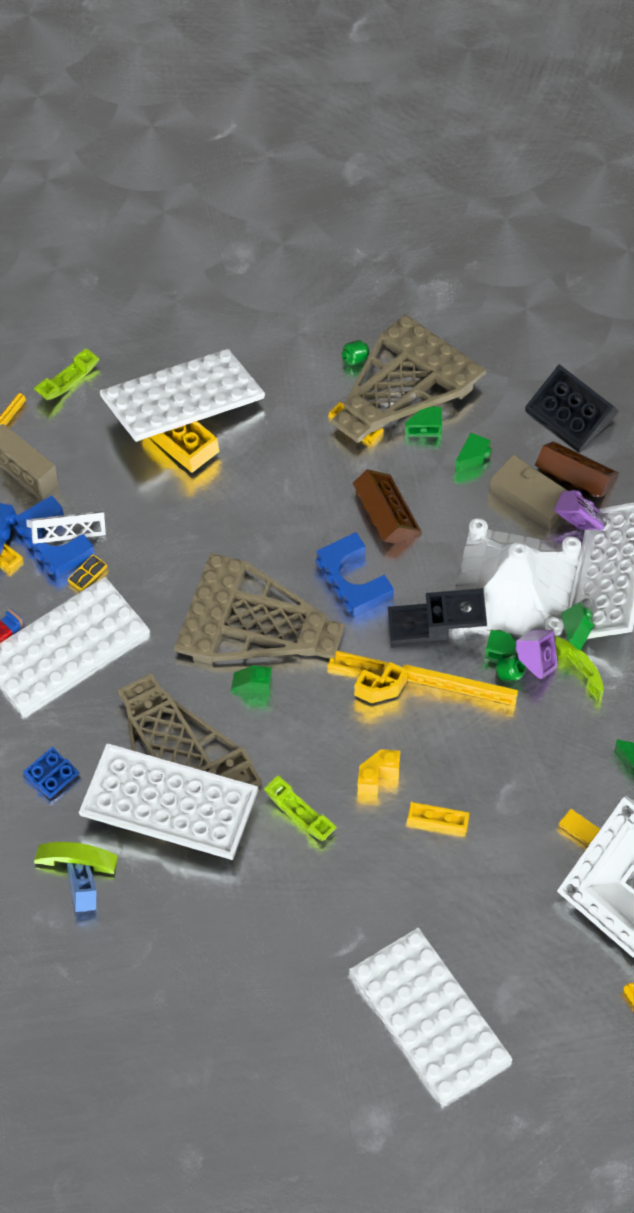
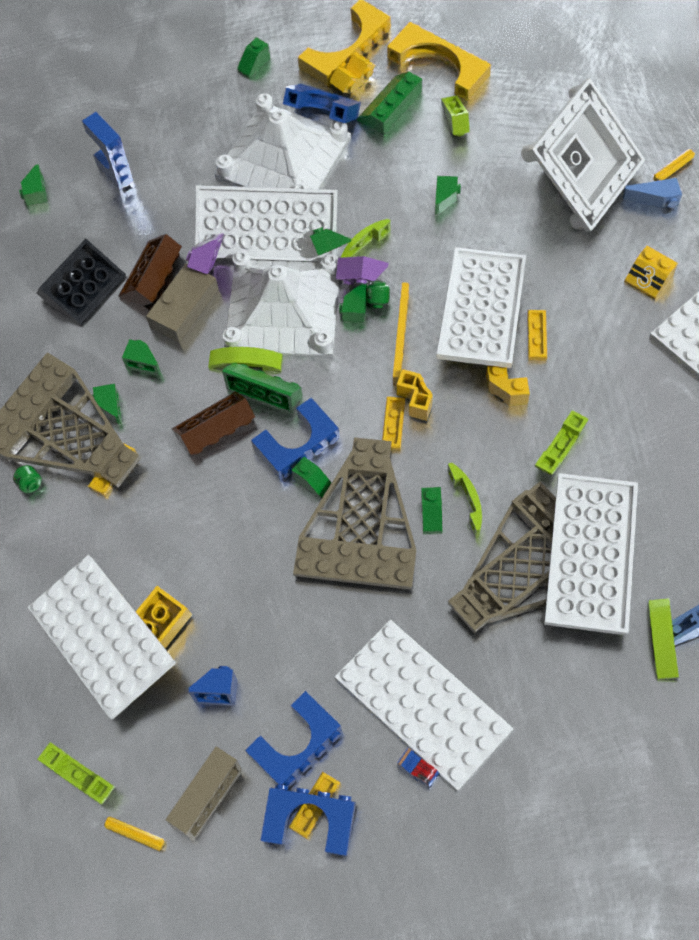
camera: 95 degrees left, 5 degrees up
blue slope [23,747,80,799] -> none
white fence [26,511,106,544] -> none
tile [67,554,107,592] -> none
black bracket [388,588,487,644] -> none
yellow tile [558,809,601,847] -> none
none -> blue slope [188,666,238,705]
none -> lime slope [208,347,283,372]
none -> green slope [222,363,303,414]
none -> green slope [292,457,332,500]
none -> white plate [436,248,526,368]
none -> lime slope [447,462,482,538]
none -> medium blue slope [623,178,682,208]
none -> yellow slope [624,246,678,300]

